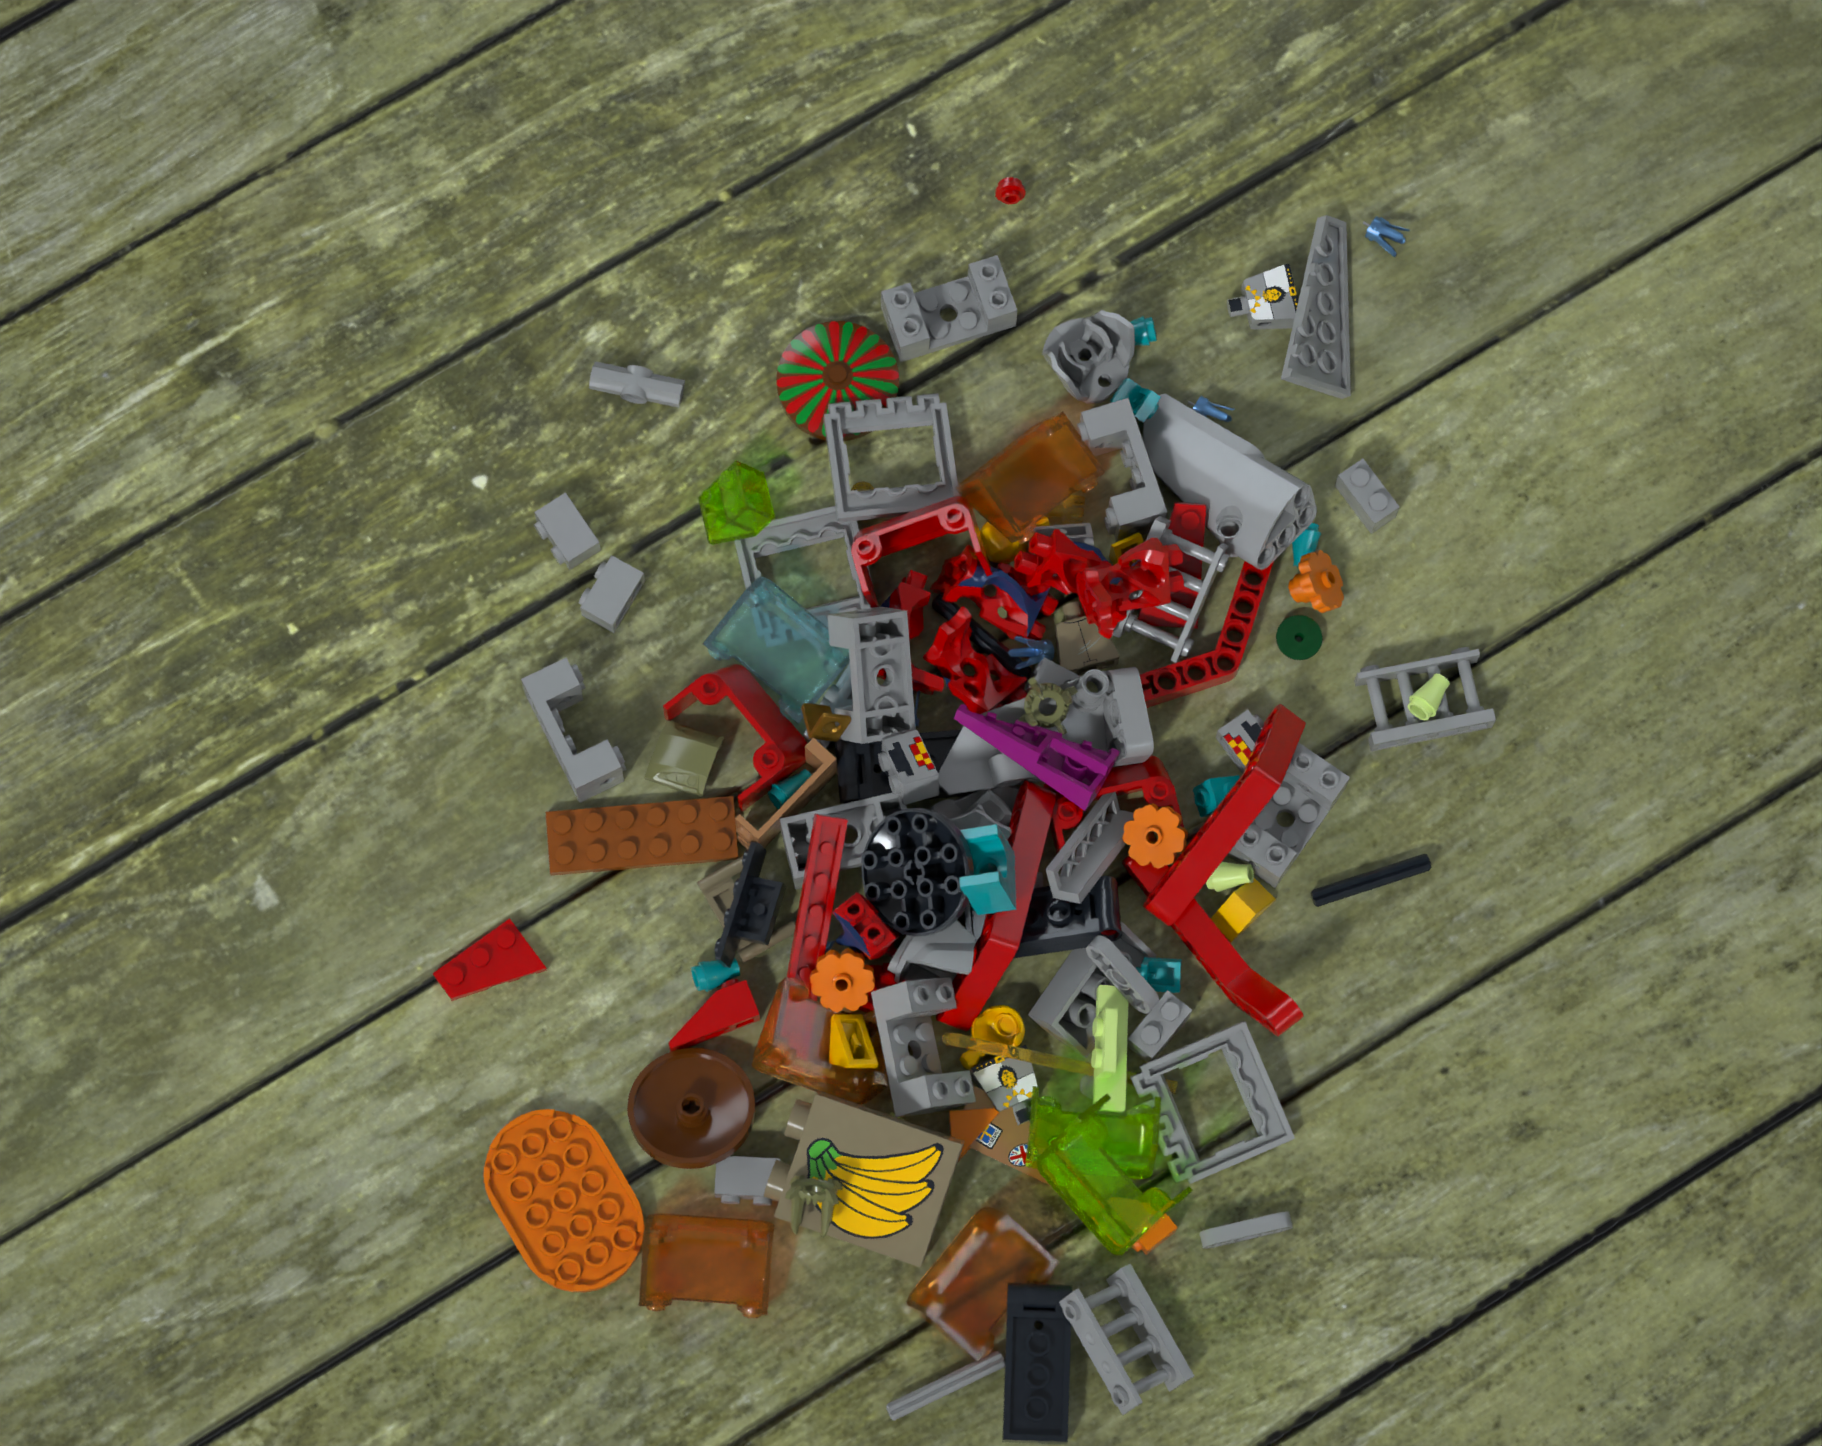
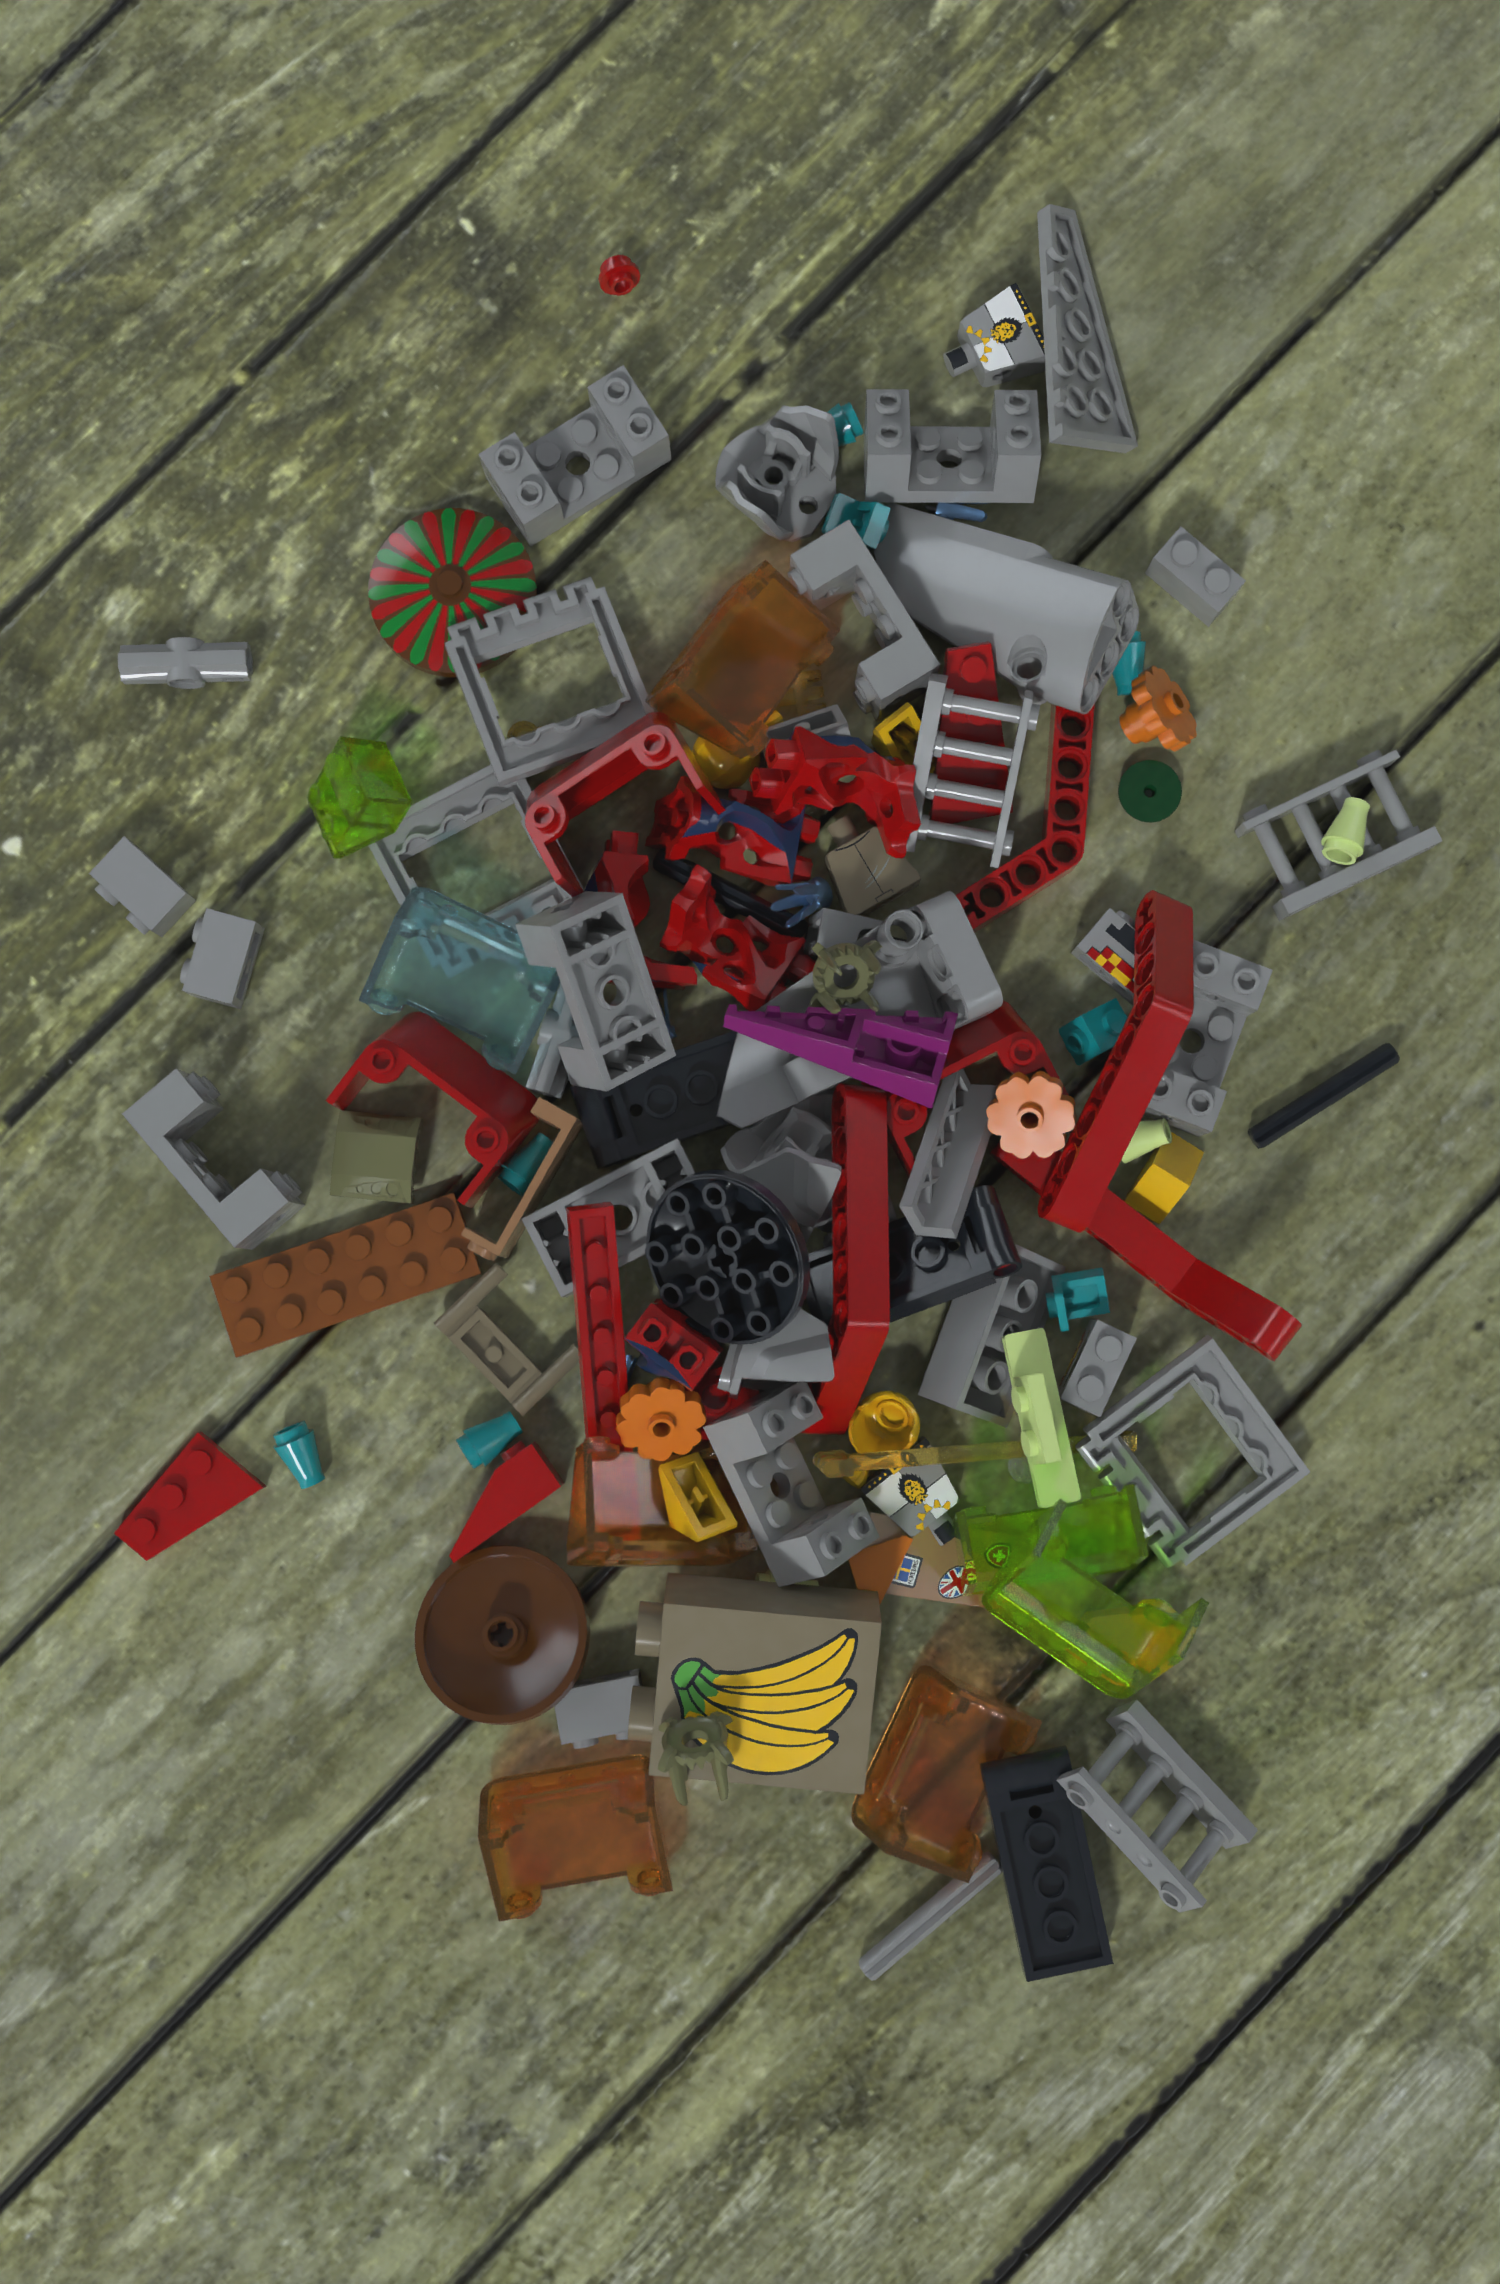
camera: 10 degrees left, 10 degrees up
orange plate [484,1109,644,1293] -> none
black bracket [714,841,787,968] -> none
pearl gold bracket [801,703,851,742] -> none
brick [878,730,939,805] -> none
teal piece [960,824,1016,915] -> none
red hips [1076,538,1184,630] -> none
light grey beam [1086,935,1159,1014] -> none
light grey beam [1199,1211,1293,1249] -> none
flat silver piece [1363,216,1410,257] -> none
none -> teal cone [273,1421,325,1489]
none -> light grey plate [863,389,1041,503]

